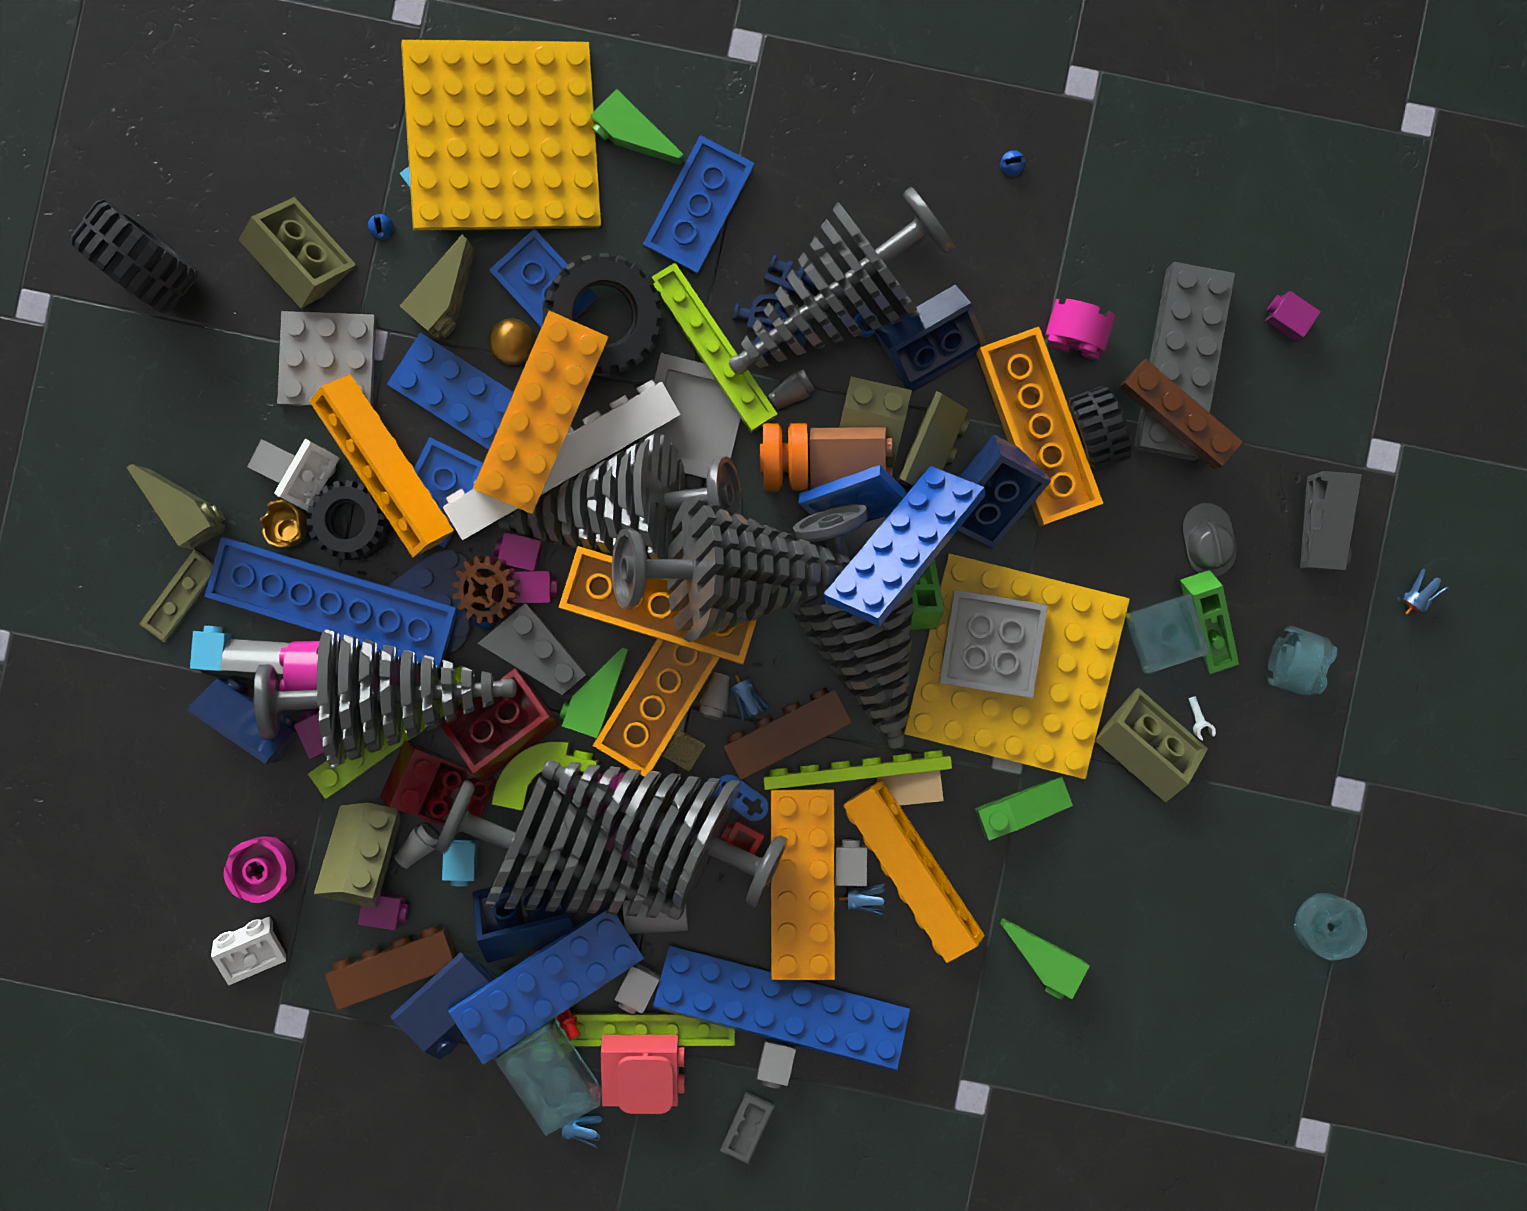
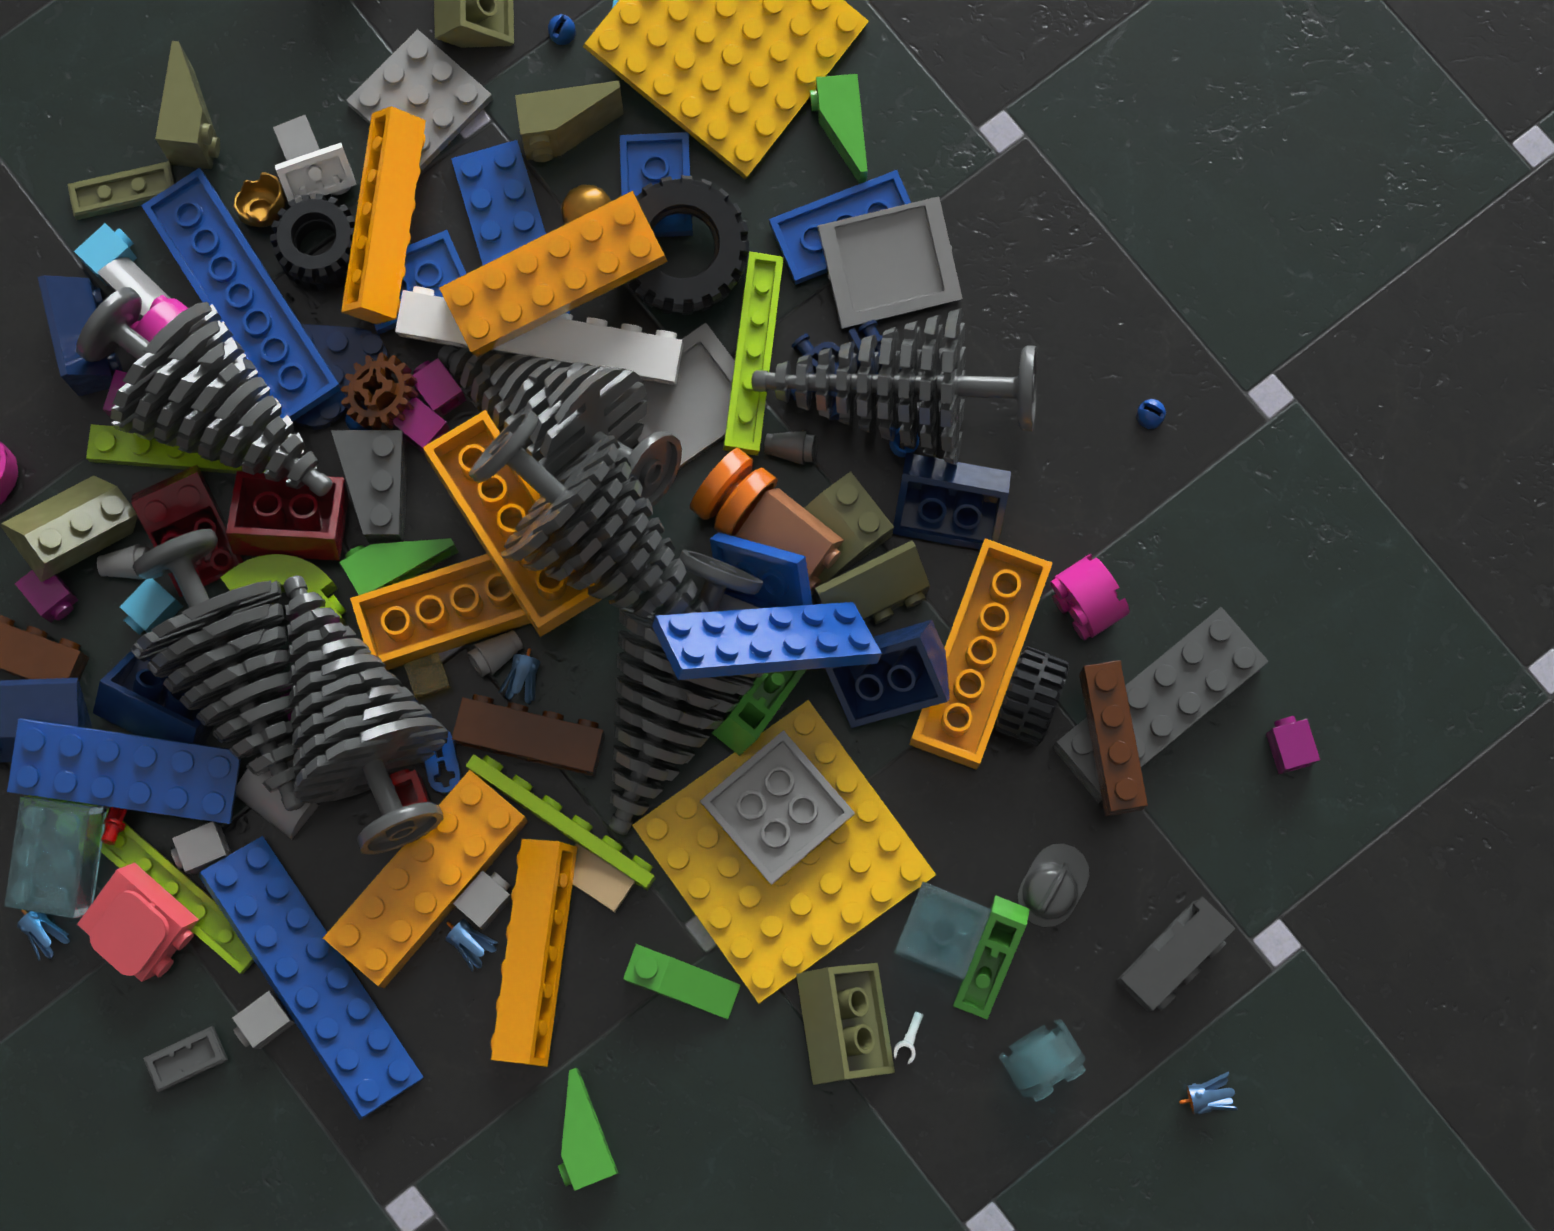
camera: 40 degrees right, 10 degrees down
none -> light grey piece [817,197,963,328]

